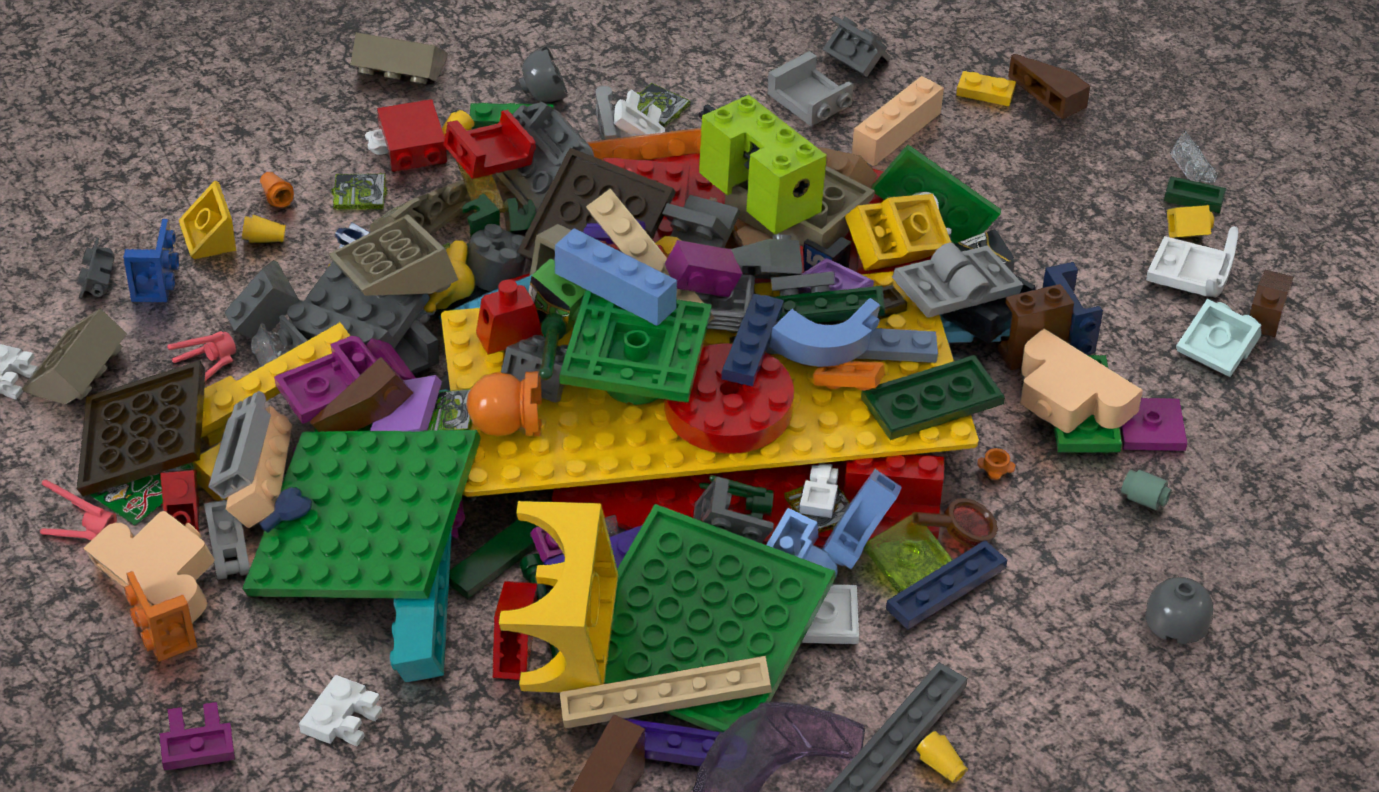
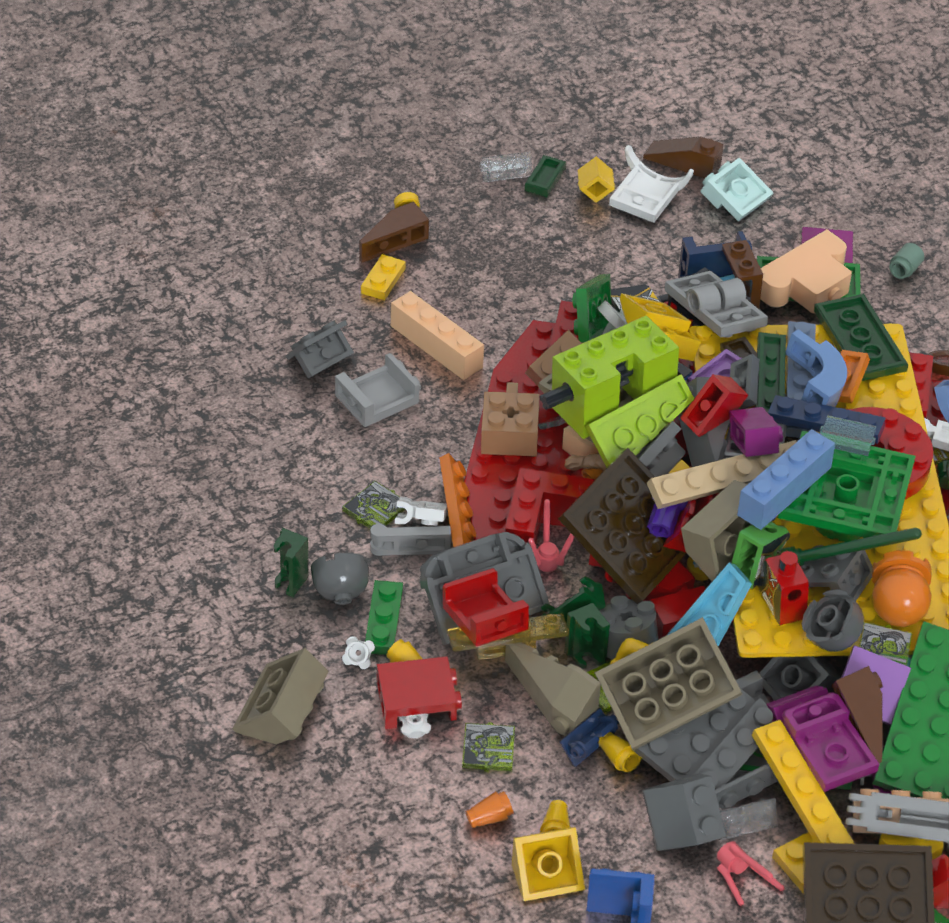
camera: 85 degrees left, 0 degrees up
none -> dark green hinge [274,528,309,597]
none -> white plate [342,636,375,669]
none -> yellow tile [394,192,420,208]
none -> lime wing [585,374,694,467]
none -> red slope [680,374,748,437]
none -> dark grey cylinder [802,589,864,652]
none -> clear light blue piece [820,415,877,456]

